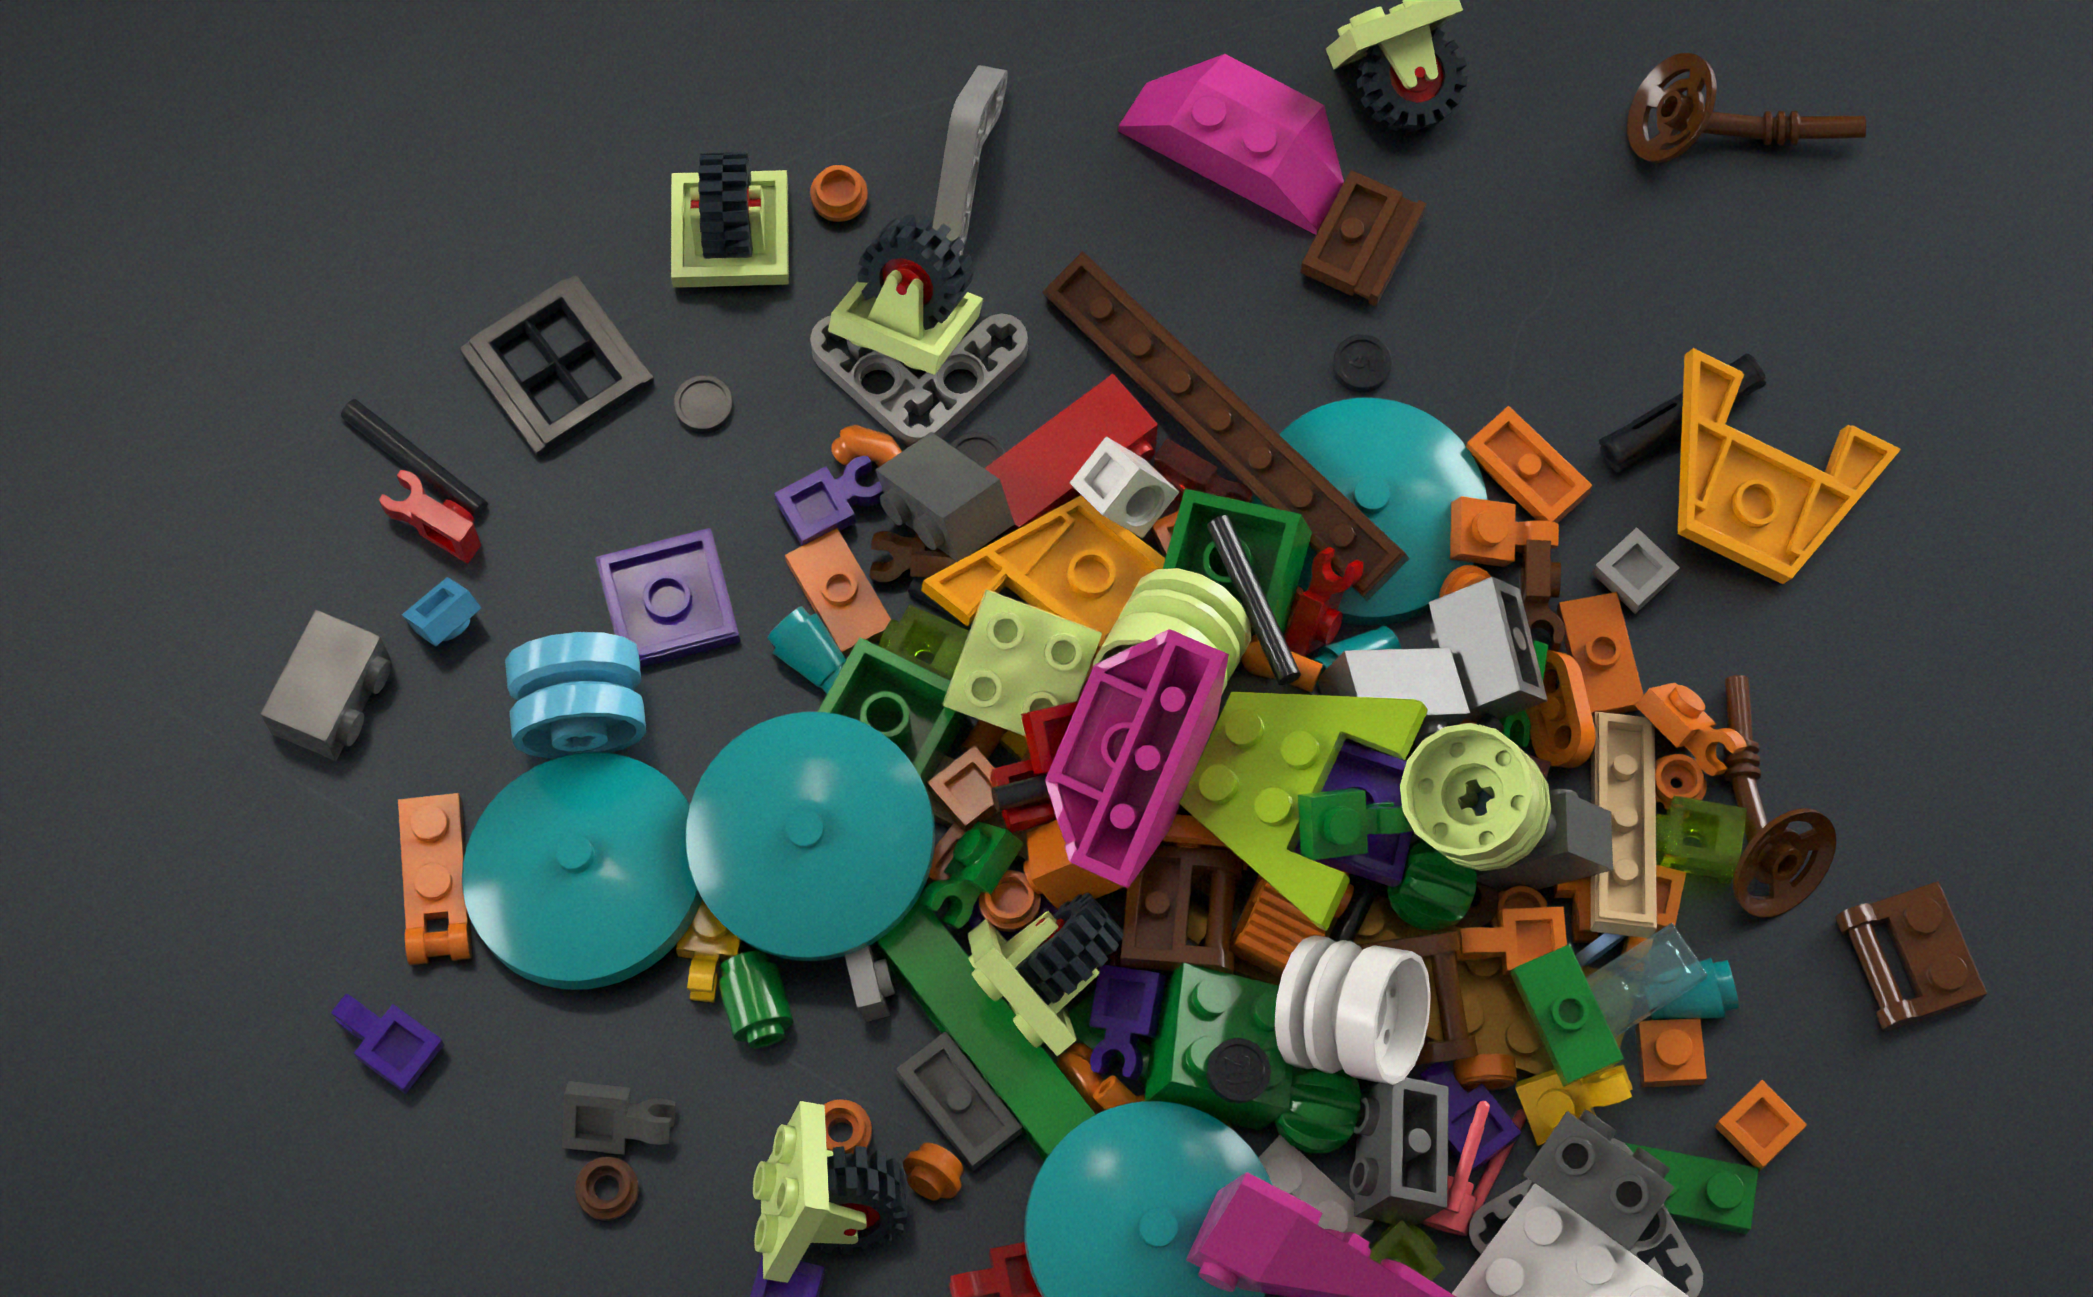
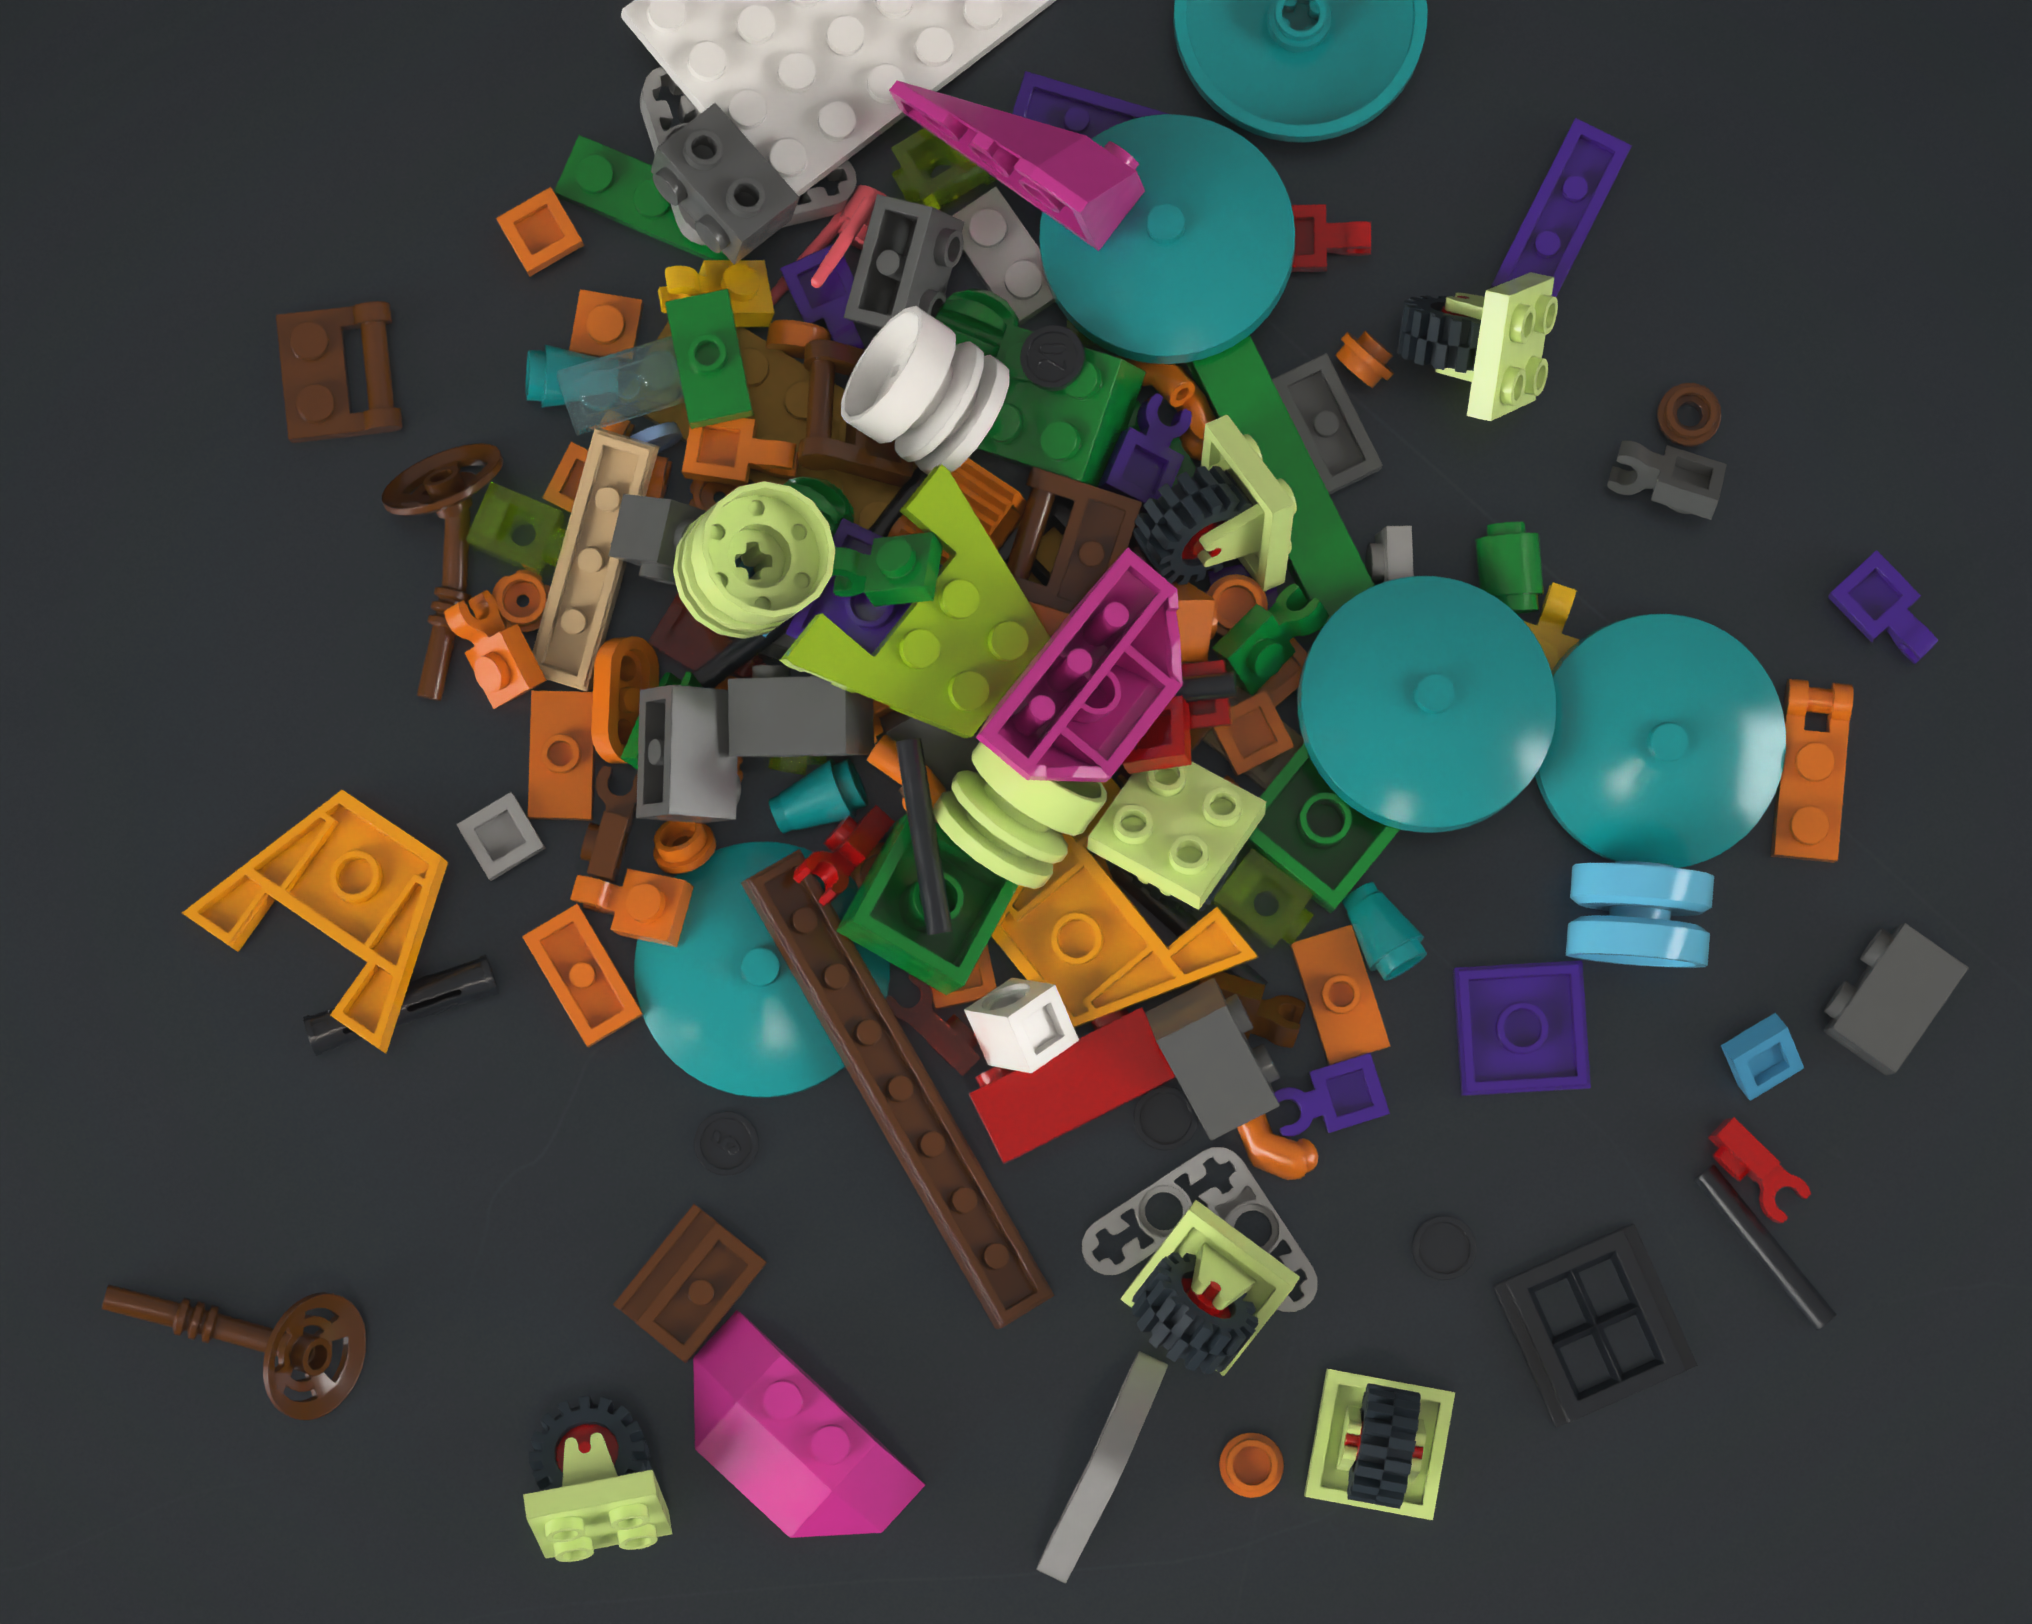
camera: 170 degrees left, 15 degrees up
orange plate [824,1099,872,1154] -> none

